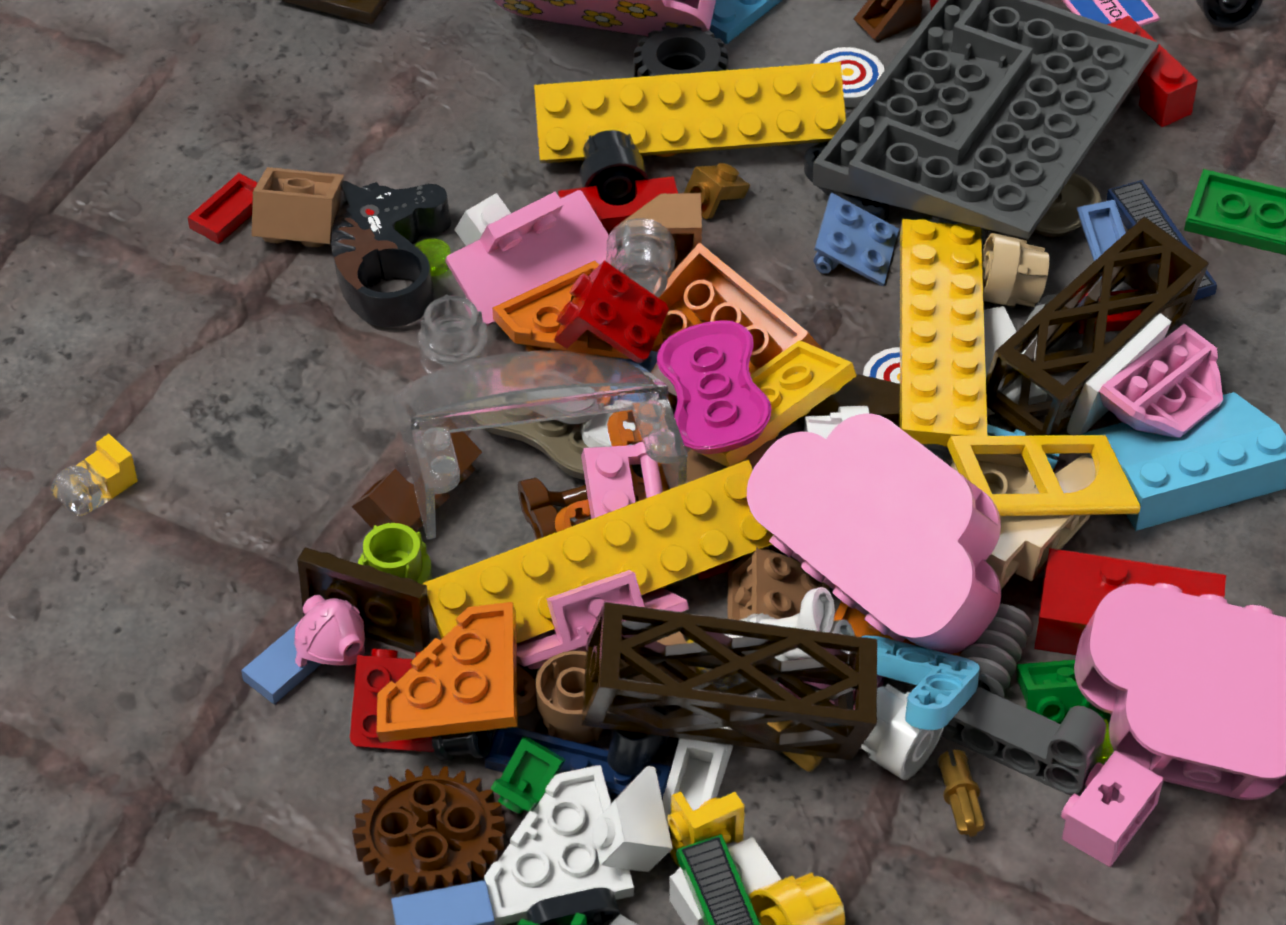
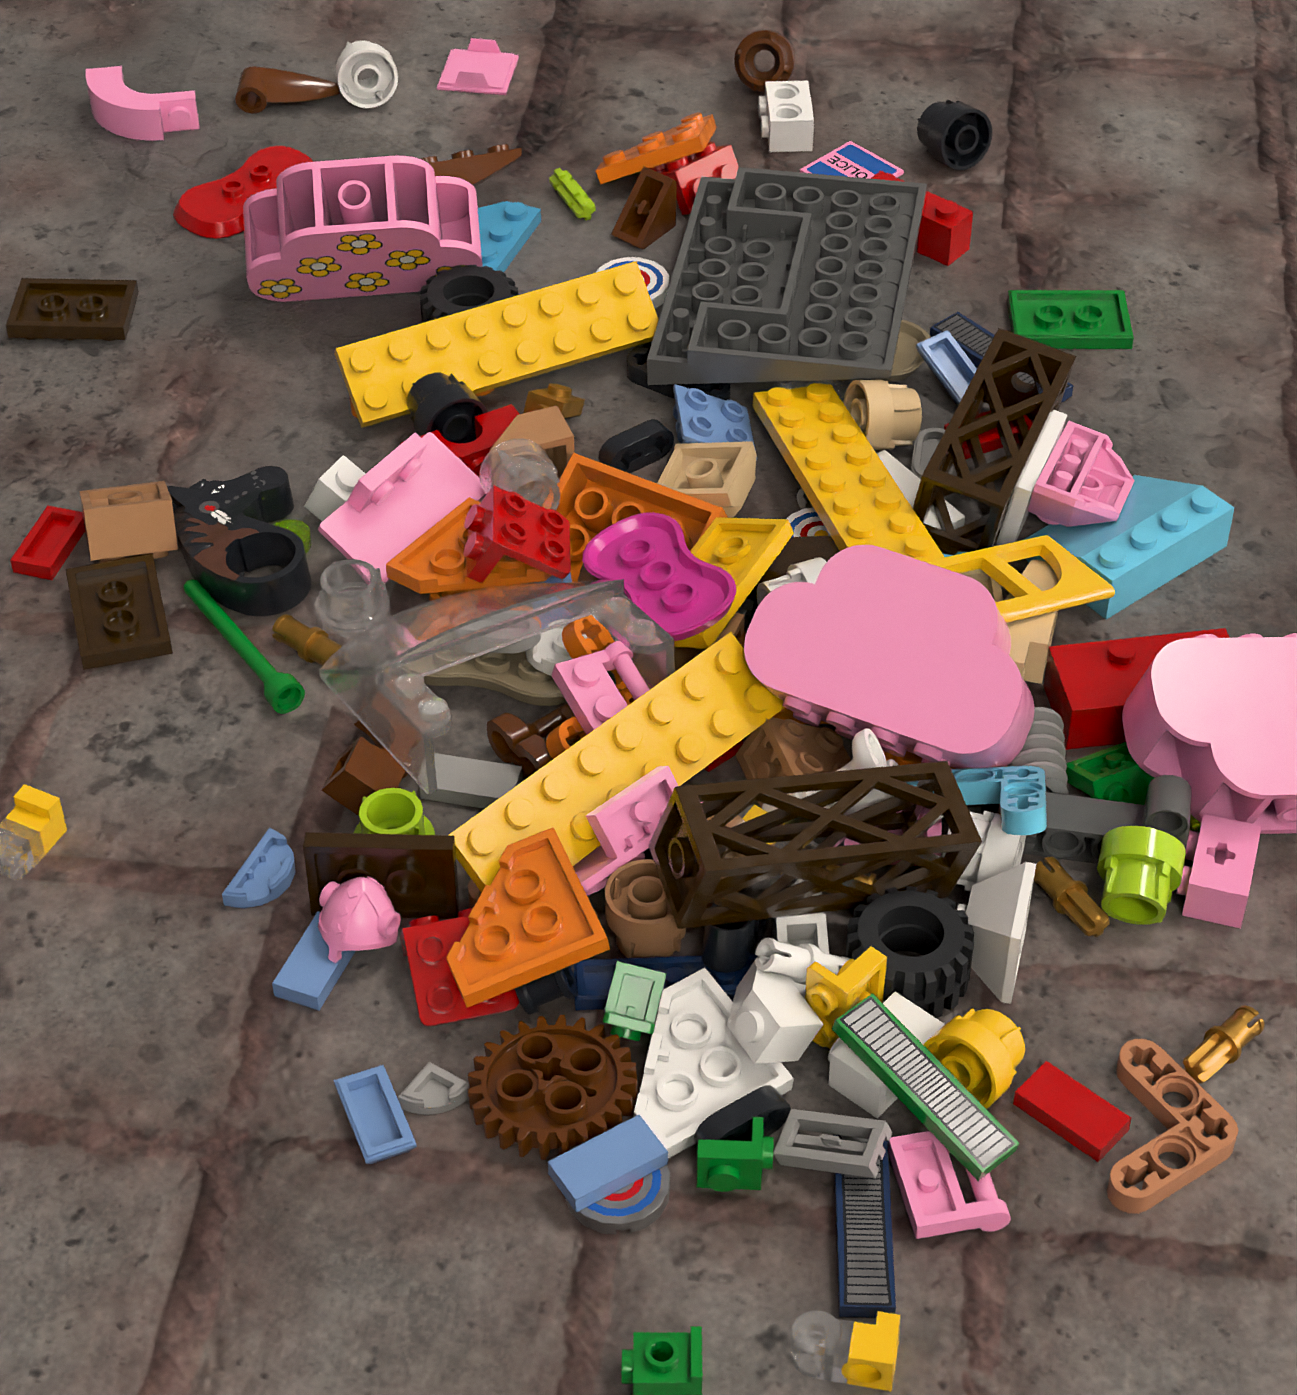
camera: 20 degrees left, 5 degrees down
none -> dark brown plate [65,554,173,670]
none -> green piece [183,579,305,714]
none -> medium blue tile [222,828,296,908]
none -> pearl gold pin [272,614,355,676]
none -> medium blue tile [334,1065,417,1164]
none -> light grey tile [398,1062,469,1115]
none -> light grey tile [419,753,523,809]
none -> black beam [598,419,674,473]
none -> tan slope [657,441,757,518]
none -> white pin [755,938,851,985]
none -> black tyre [845,886,974,1018]
none -> white slope [957,862,1036,1004]
none -> lime piece [1097,826,1186,925]

